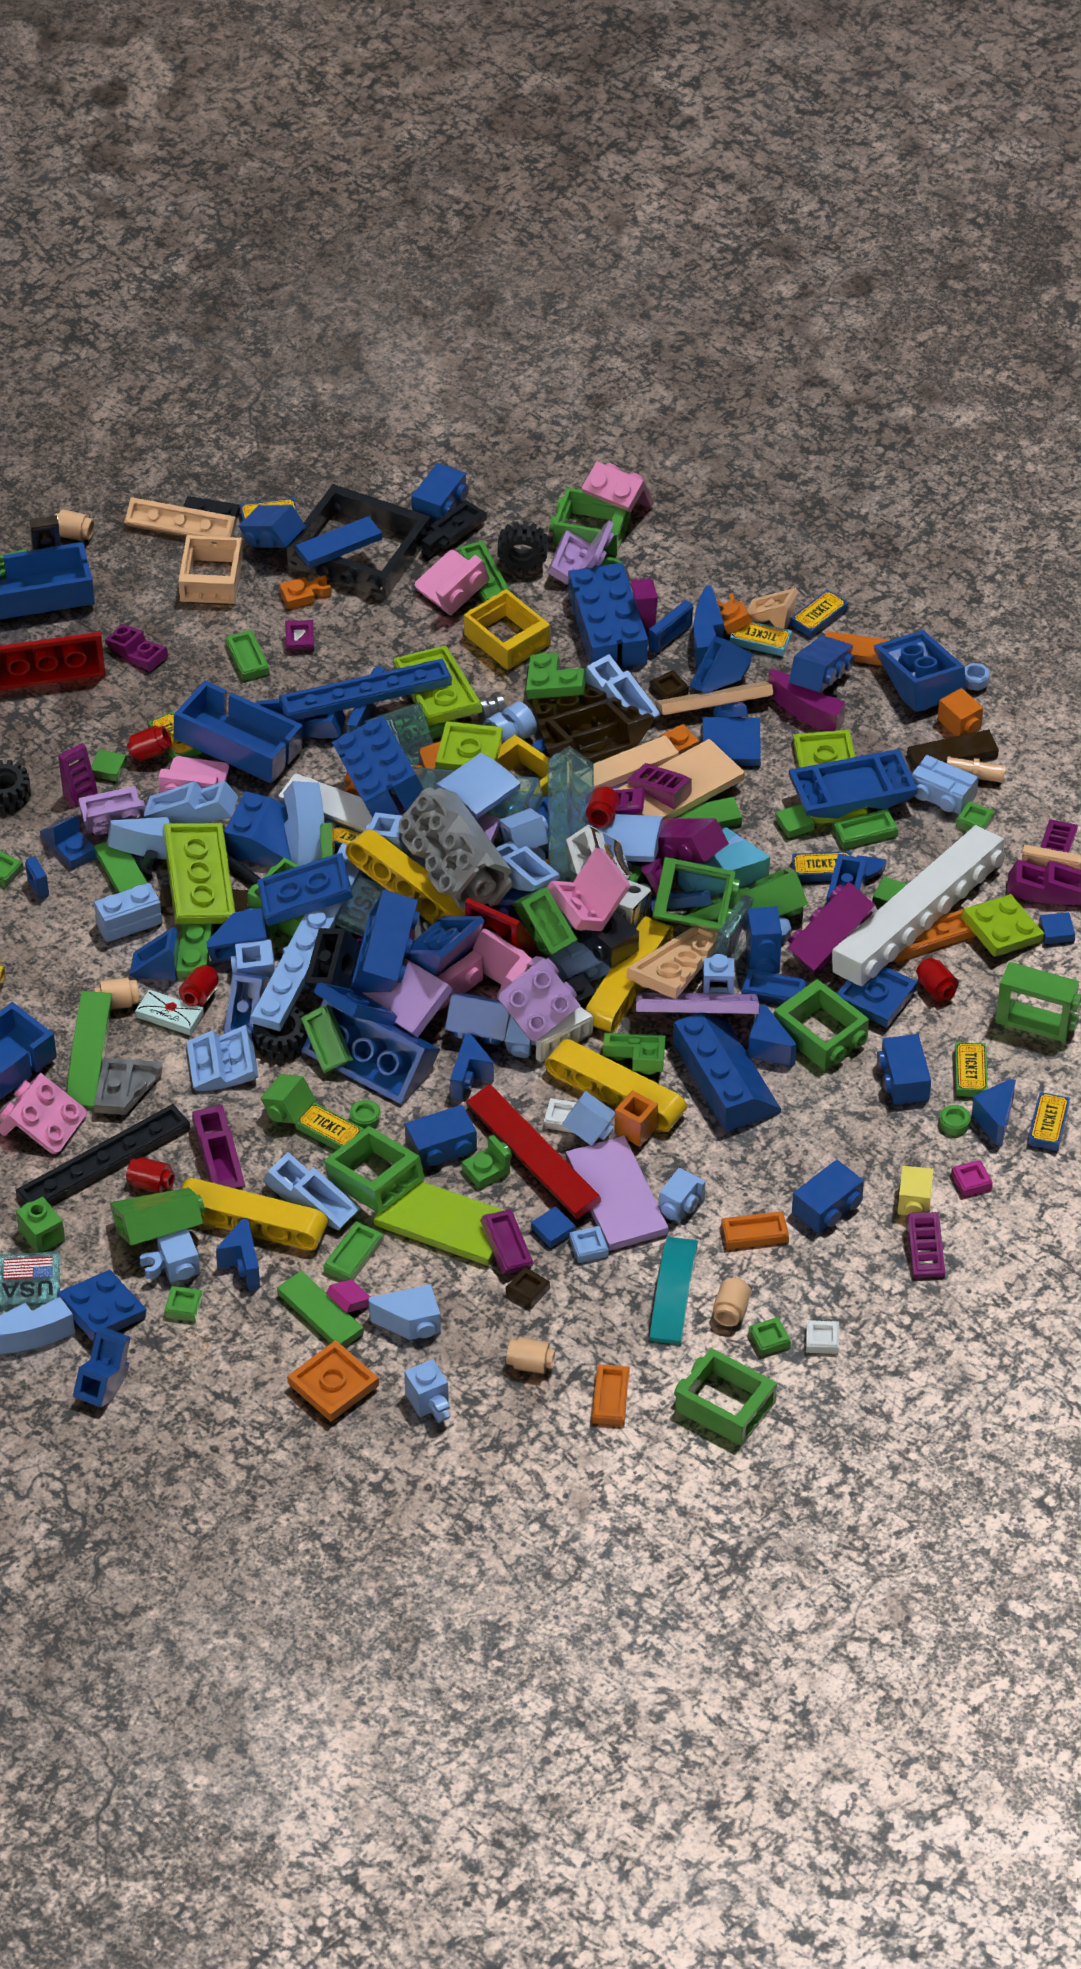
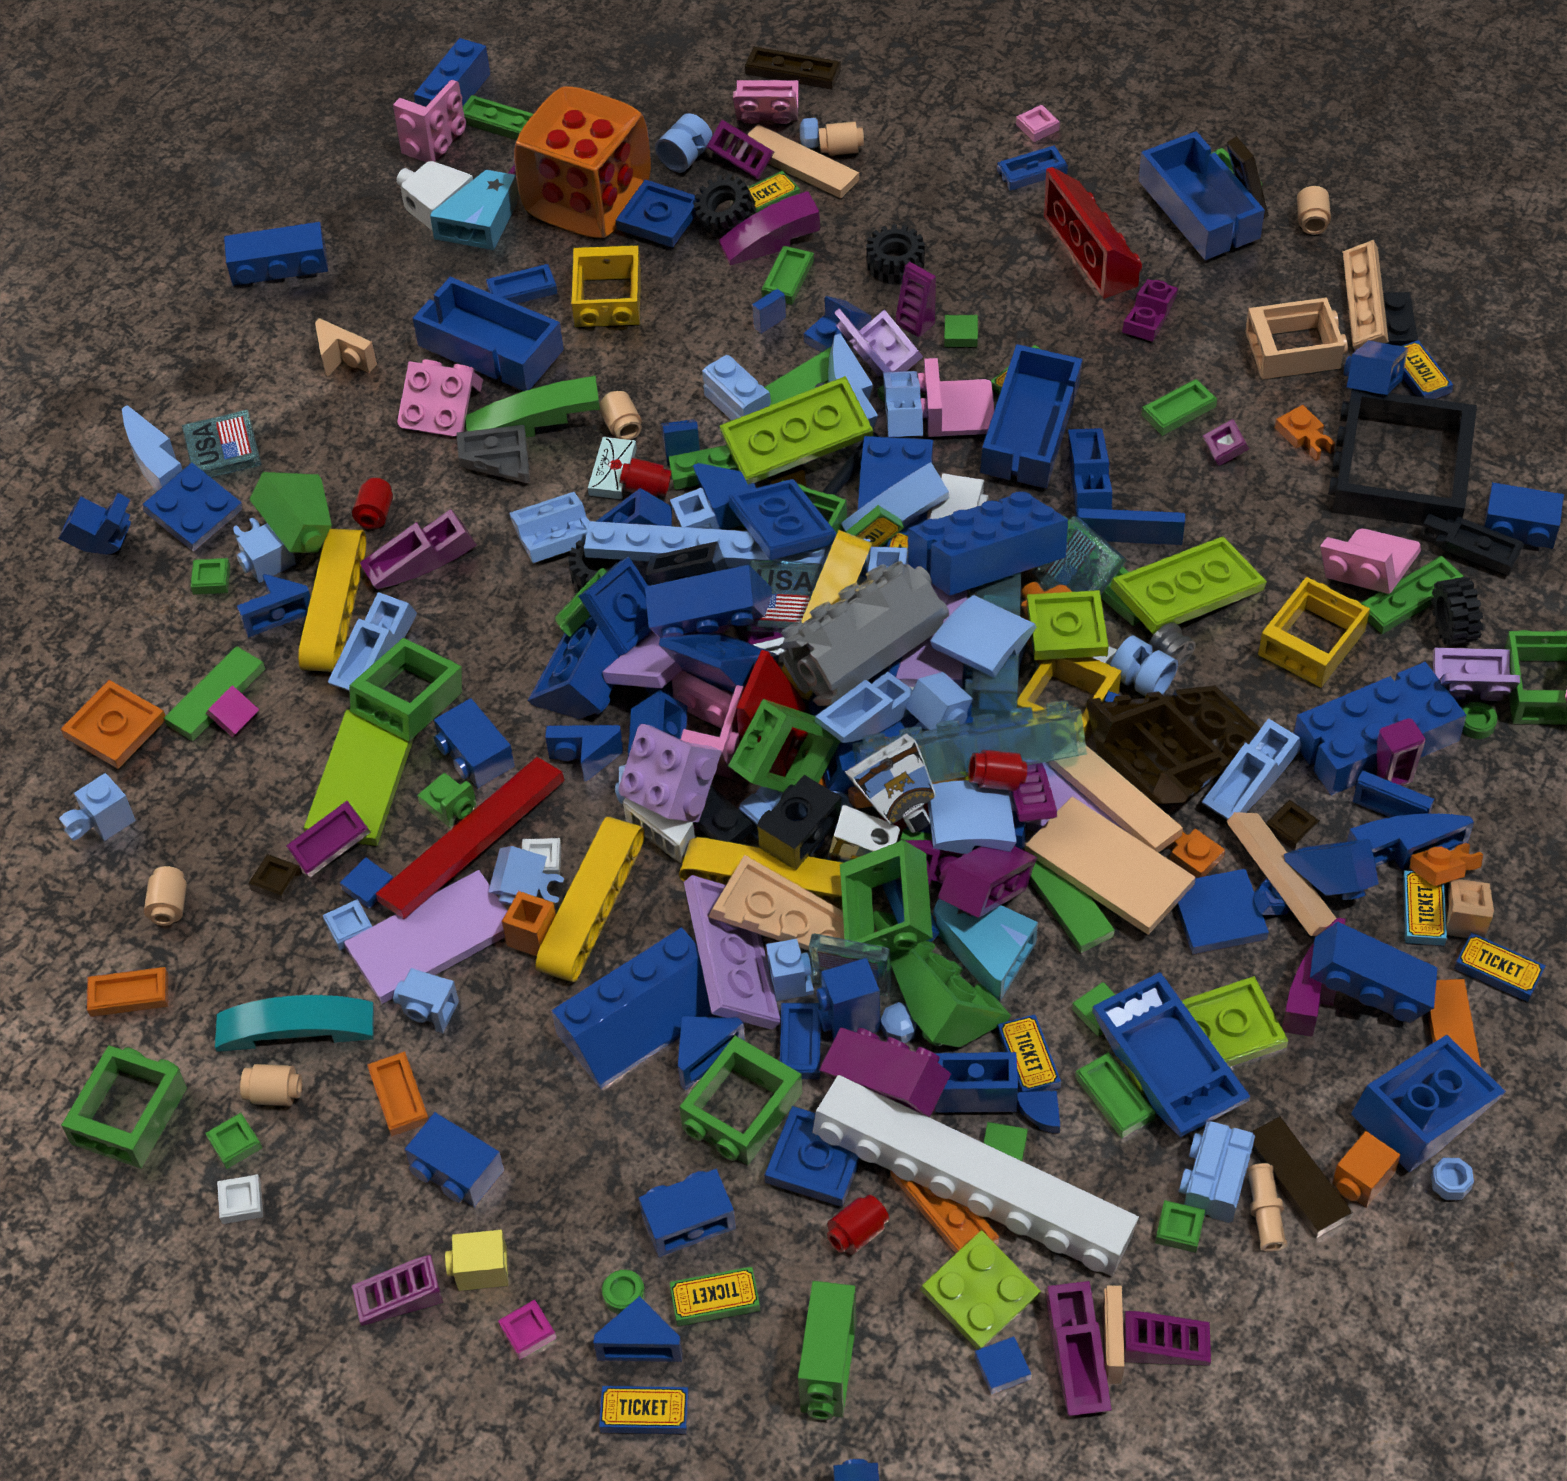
camera: 80 degrees right, 5 degrees up
black tile [16,1104,191,1206] -> none
bright green brick [16,1196,65,1254] -> none
red brick [127,725,172,762] -> none
bright green brick [260,1074,316,1124] -> none
blue tile [279,659,452,721] -> none
tile [295,1102,364,1150] -> none
blue tile [296,516,382,569] -> none
bright green tile [323,1221,384,1281] -> none
bright green tile [350,1100,381,1129] -> none
light blue slope [368,1284,441,1340] -> none
bright green plate [526,653,586,699] -> none
bright pink bracket [547,848,630,931] -> none
bright green plate [603,1033,665,1074] -> none
magenta slope [627,763,692,809] -> none

